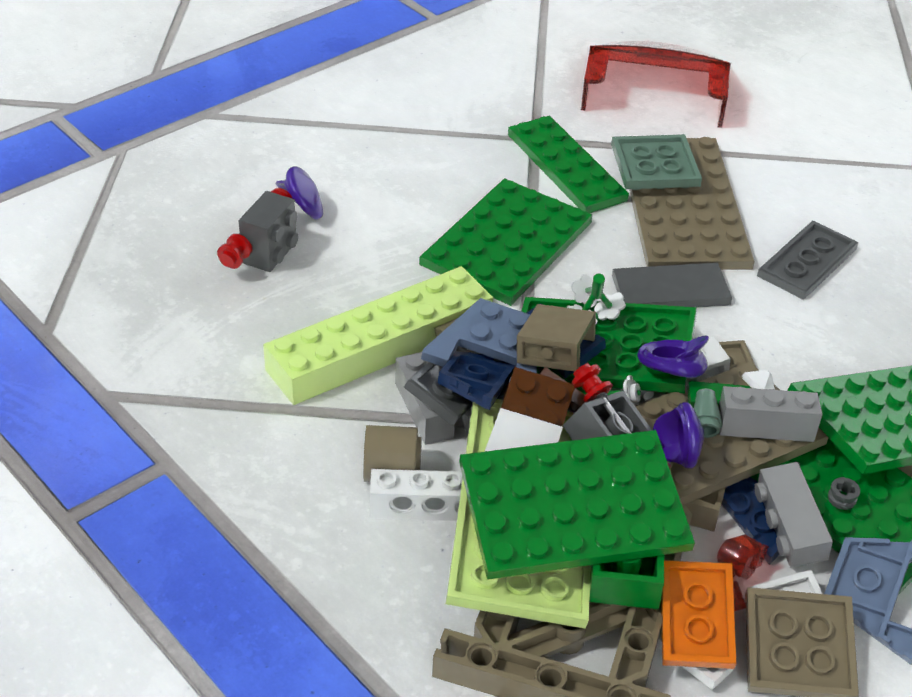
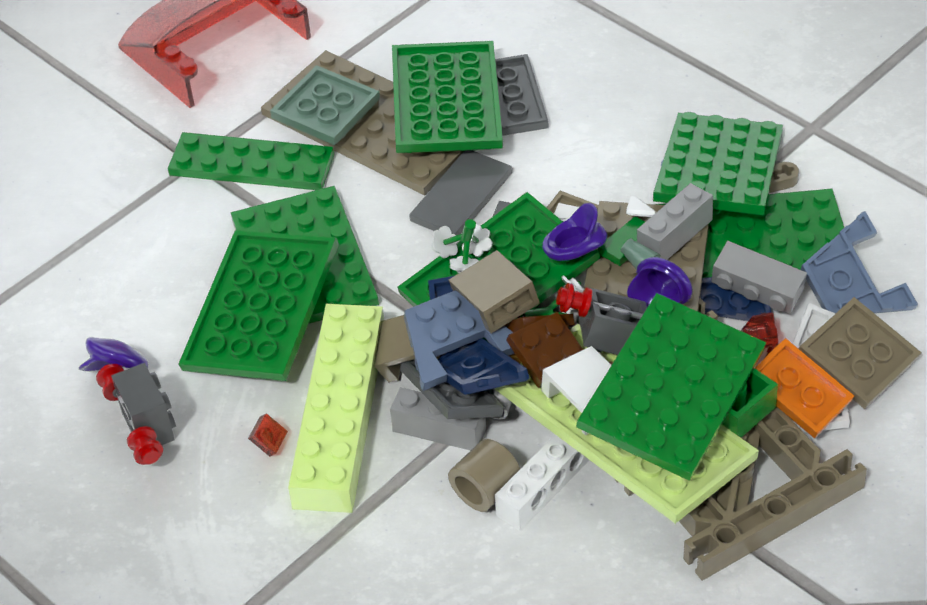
camera: 45 degrees left, 5 degrees up
dark grey bush [828,477,860,510] -> none
none -> green plate [178,230,339,381]
none -> clear red plate [248,413,288,457]
none -> green plate [392,41,503,153]

